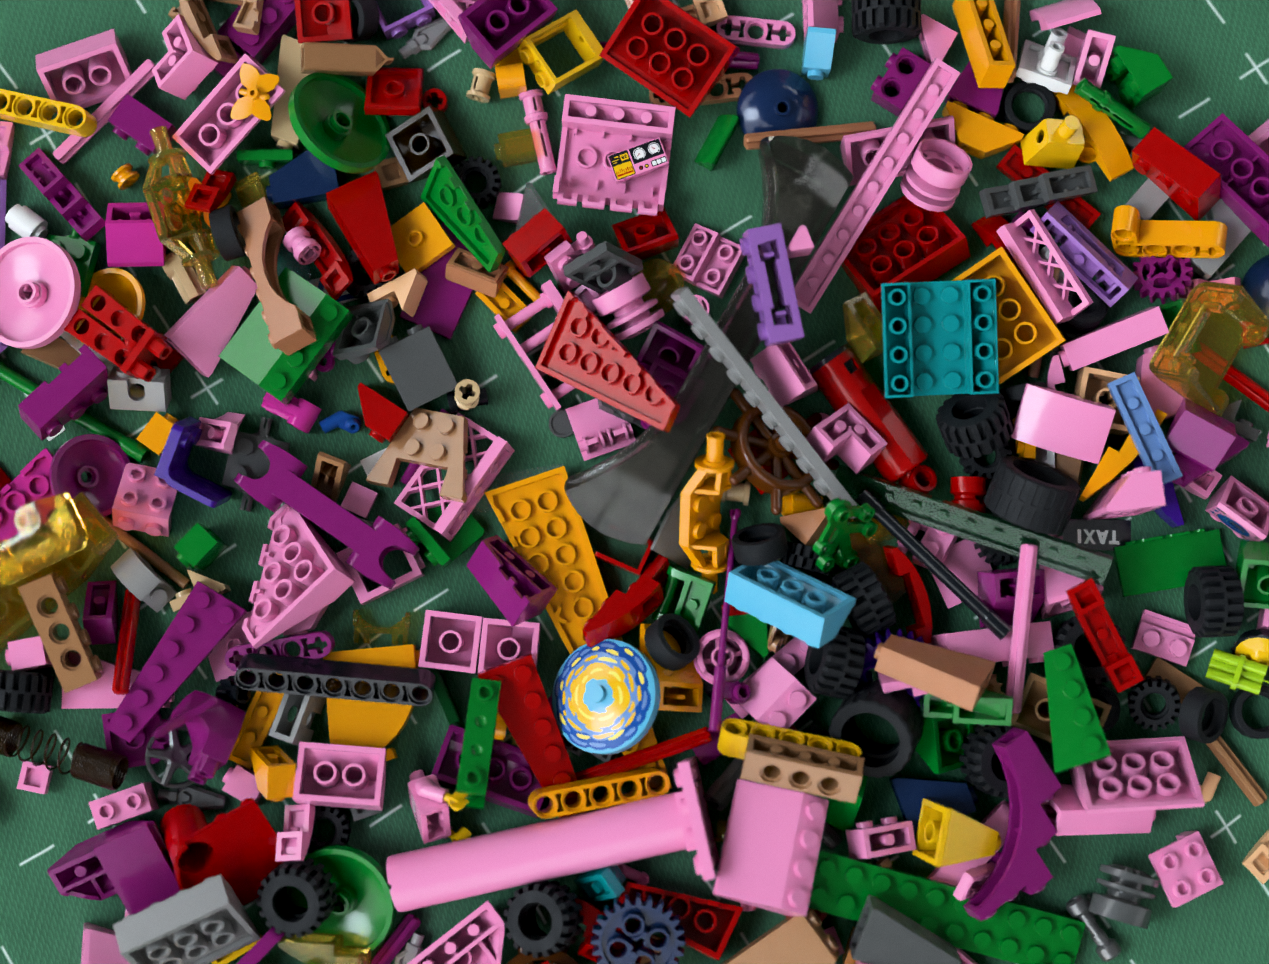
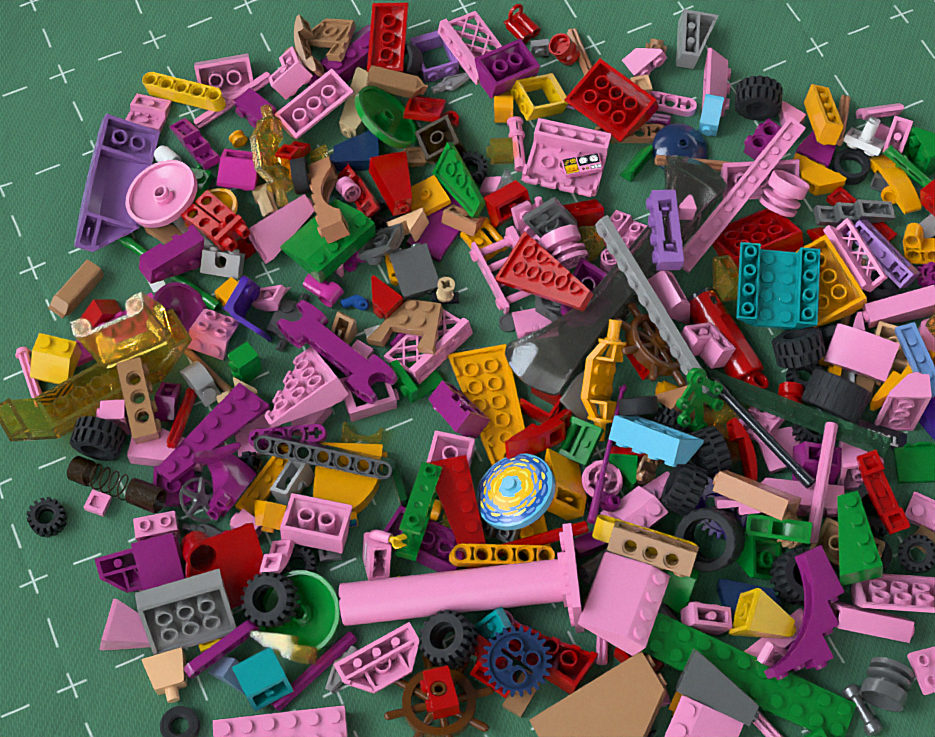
camera: 10 degrees right, 20 degrees down
light orange piece [230,63,279,121] -> none
green plate [237,149,297,170] -> none
bright pink brick [418,610,484,674] -> none
tan bush [466,68,496,103] -> none
black tyre [644,613,700,671] -> none
tan bush [721,481,751,506] -> none
yellow torso [1020,115,1085,169] -> none

